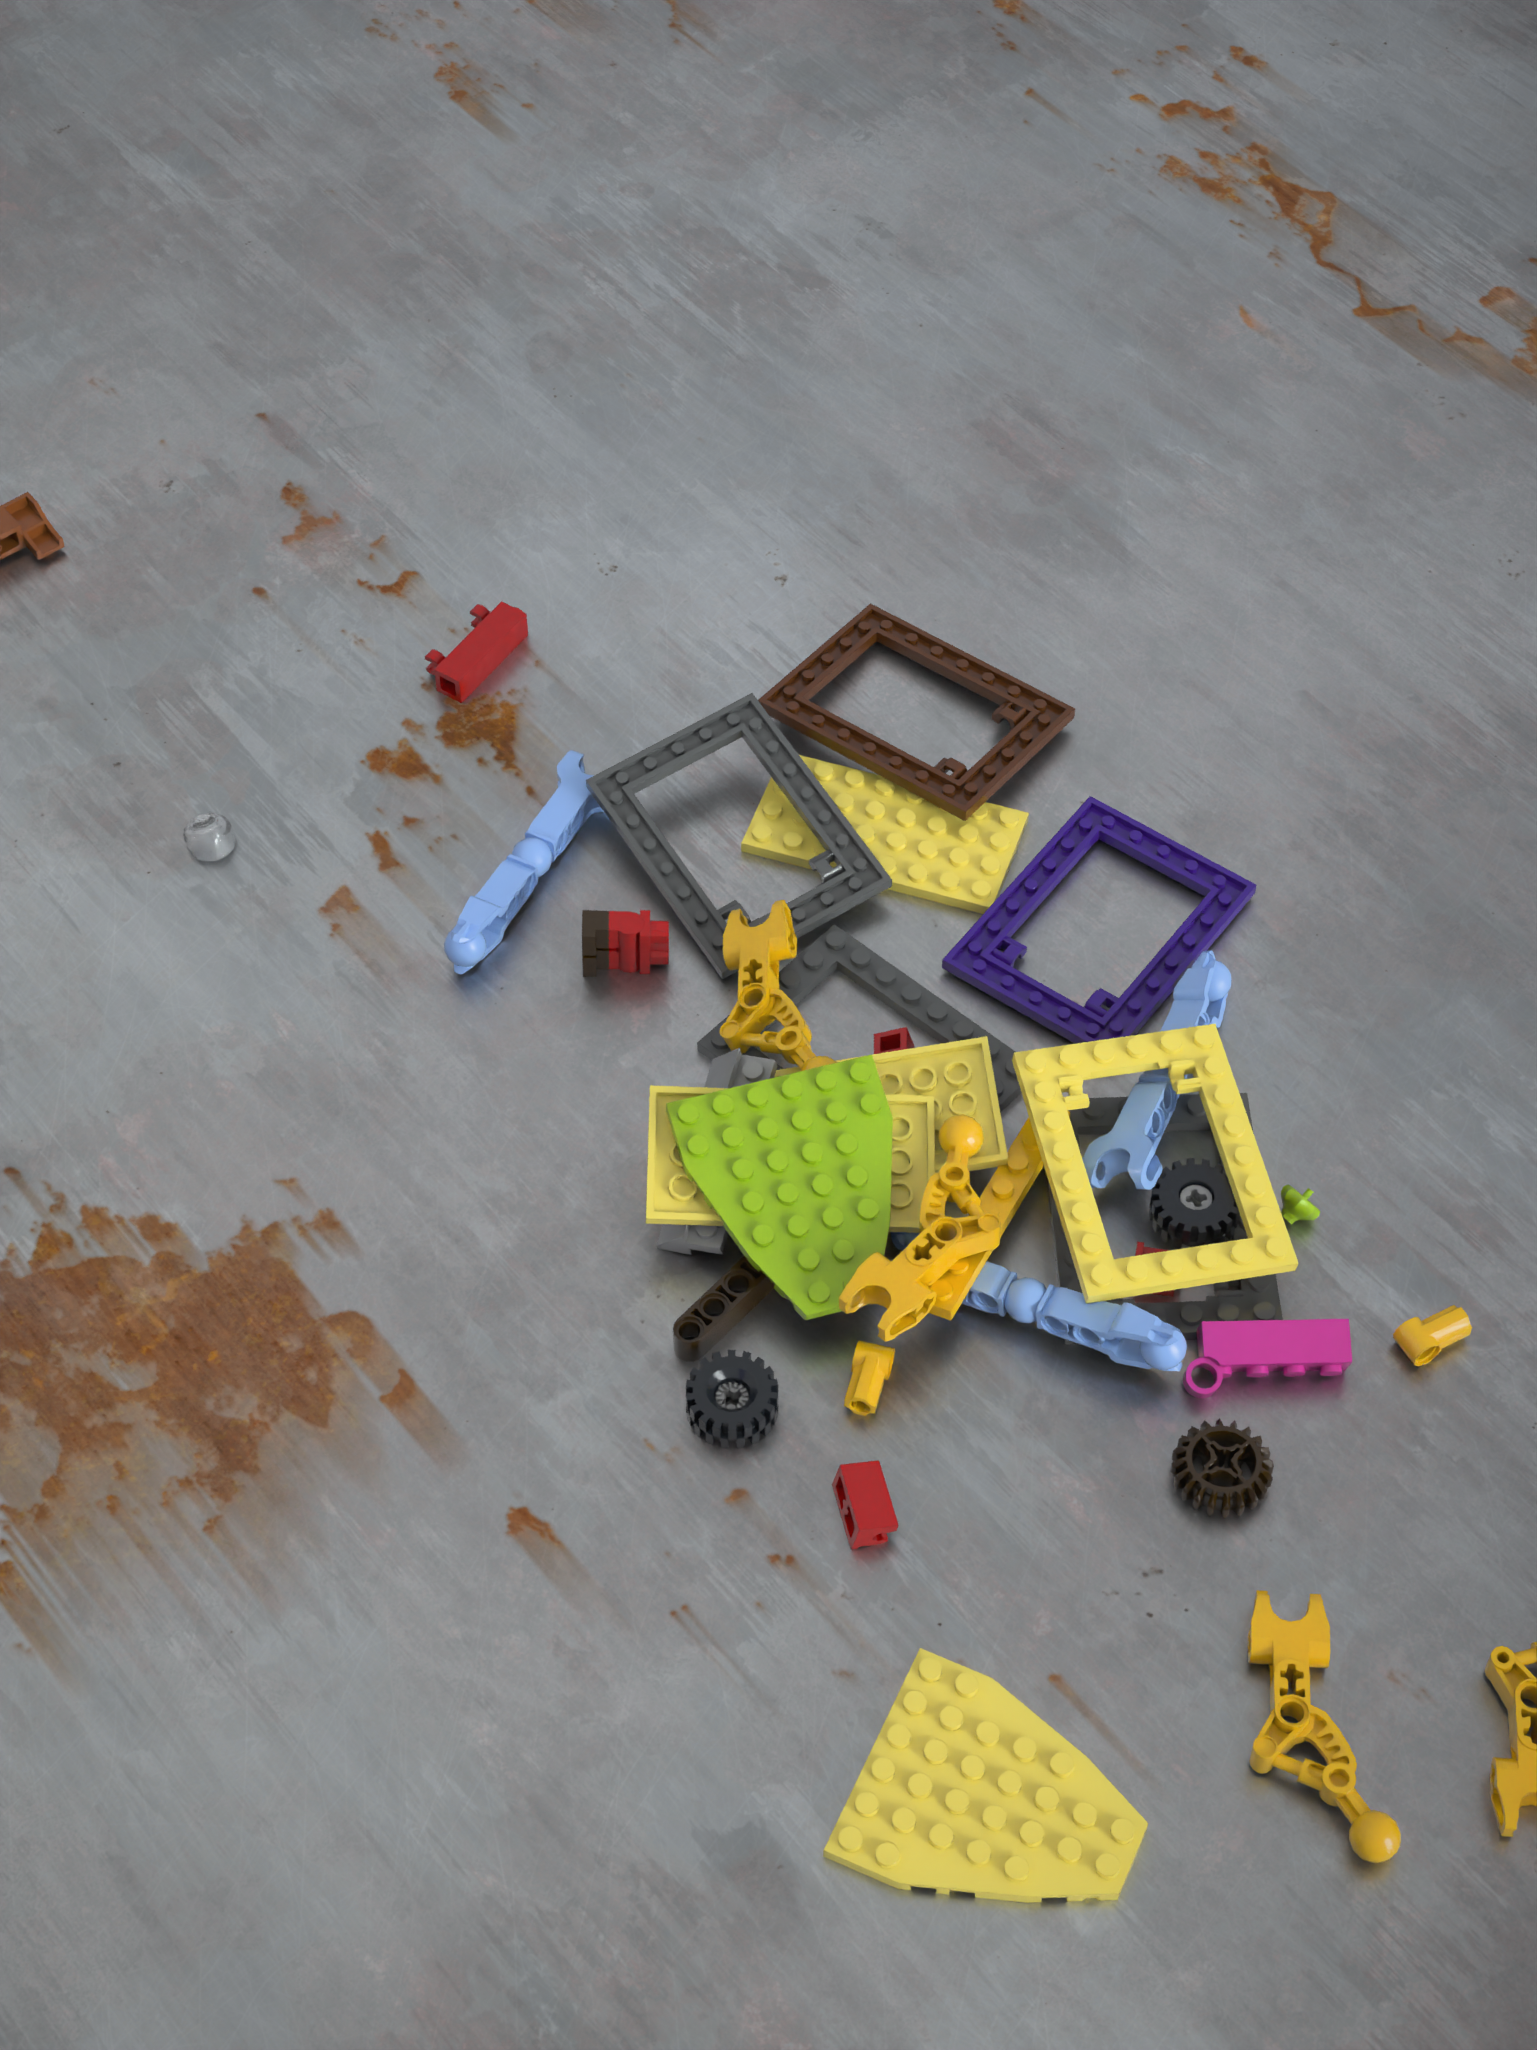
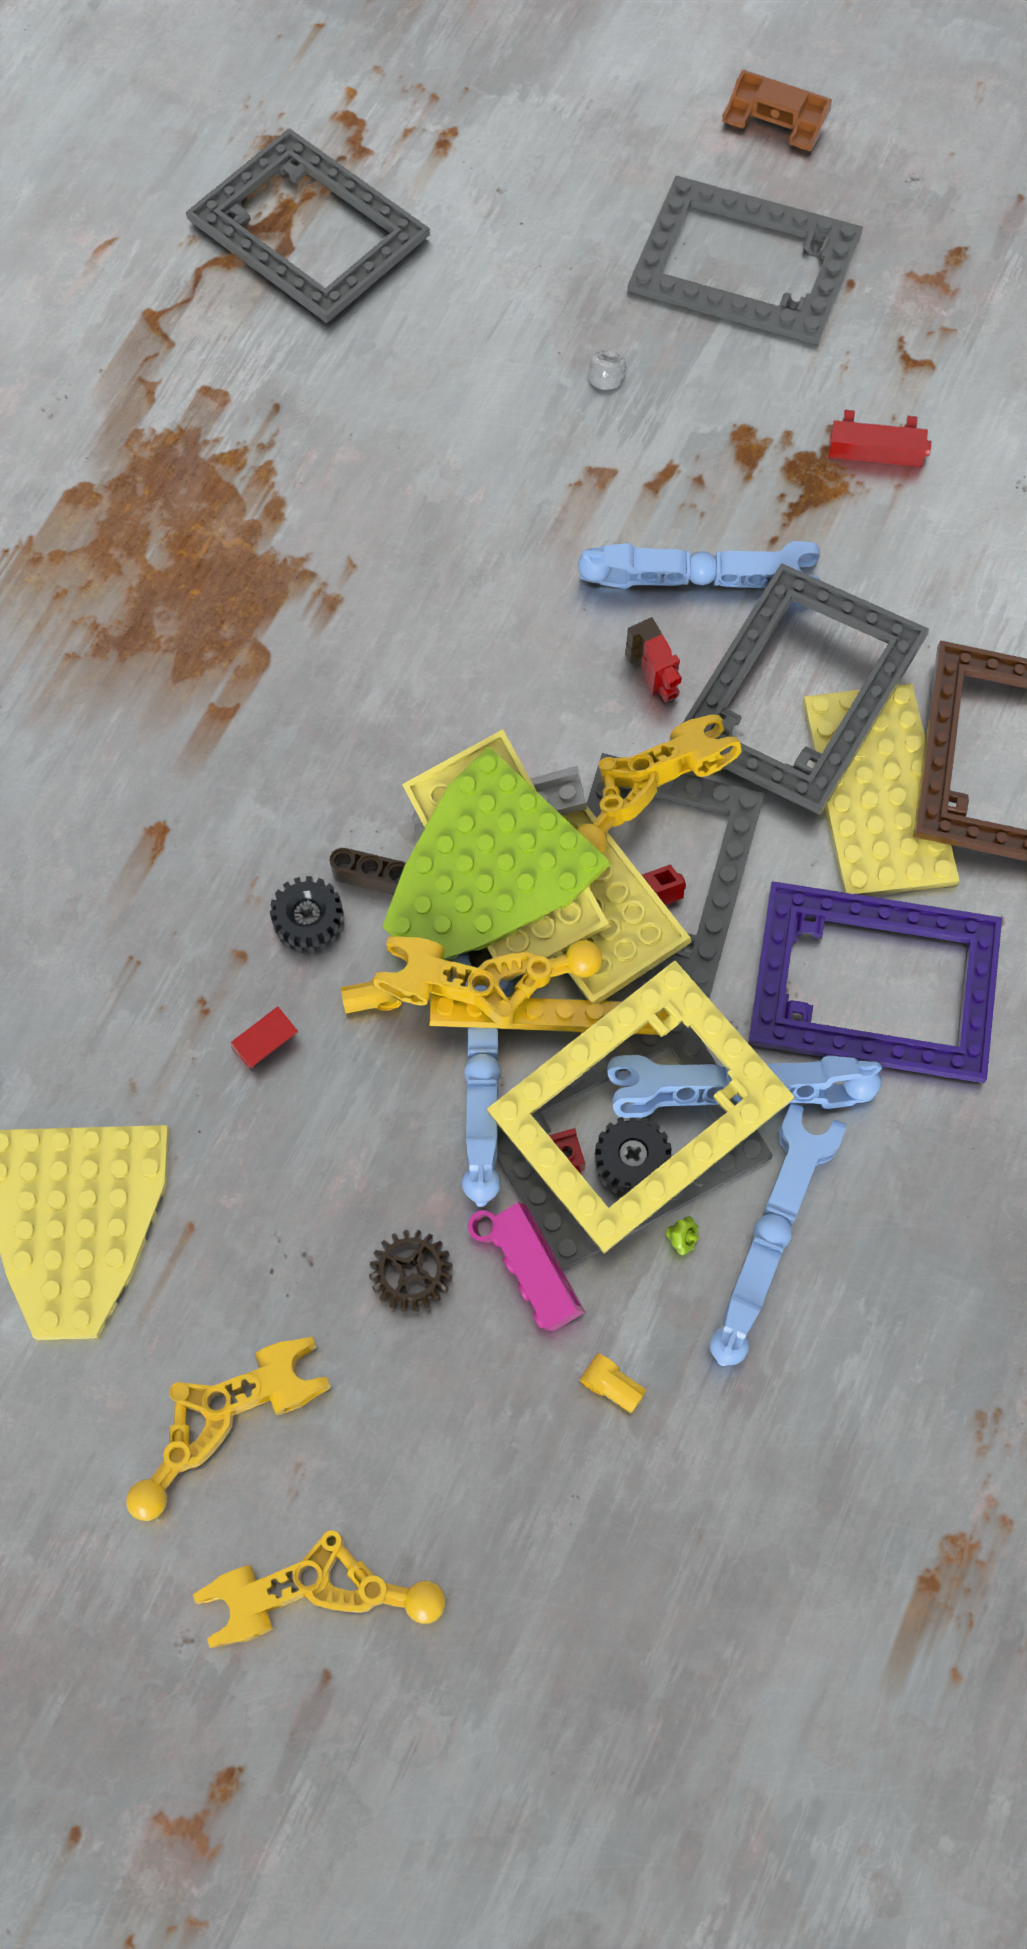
camera: 65 degrees right, 15 degrees up
none -> dark grey plate [627,175,863,345]
none -> light blue piece [709,1103,846,1366]

